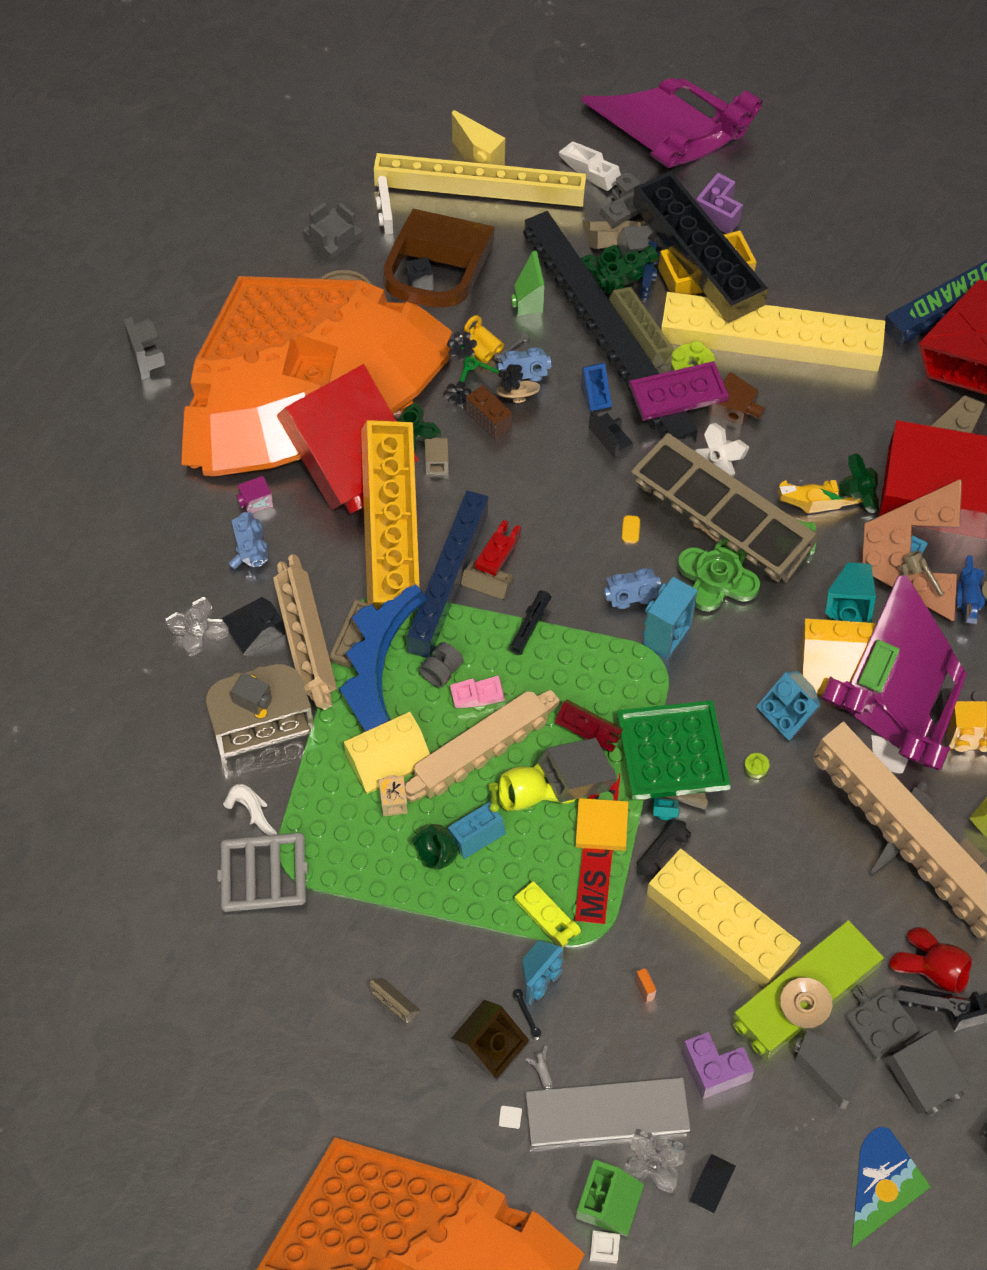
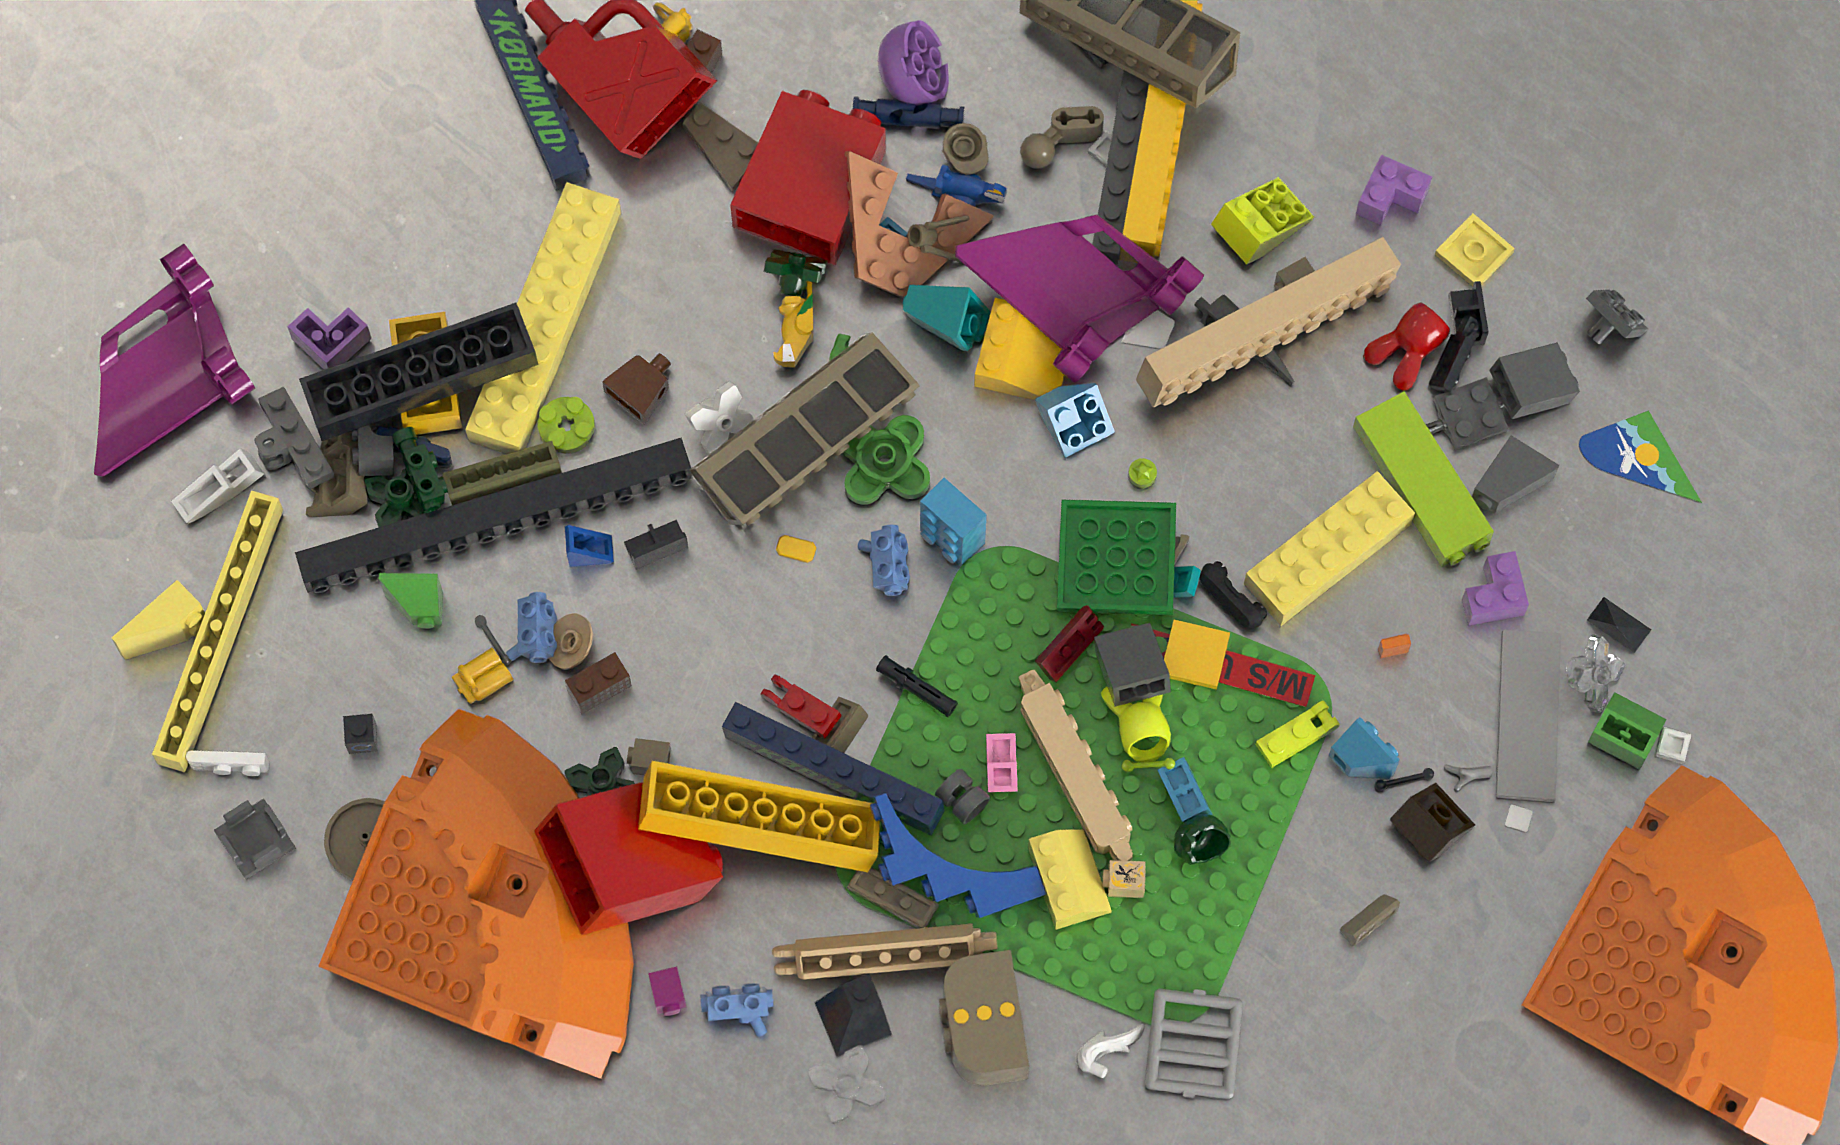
camera: 80 degrees left, 10 degrees up
dark grey panel [123,317,166,379] -> none
dark grey brick [231,673,272,716] -> none
reddish brown window [383,208,495,308] -> none
black plant [443,332,523,407] -> none
magenta tile [629,361,729,421] -> none
tan dish [780,978,832,1028] -> none
bright green tile [858,639,900,694] -> none

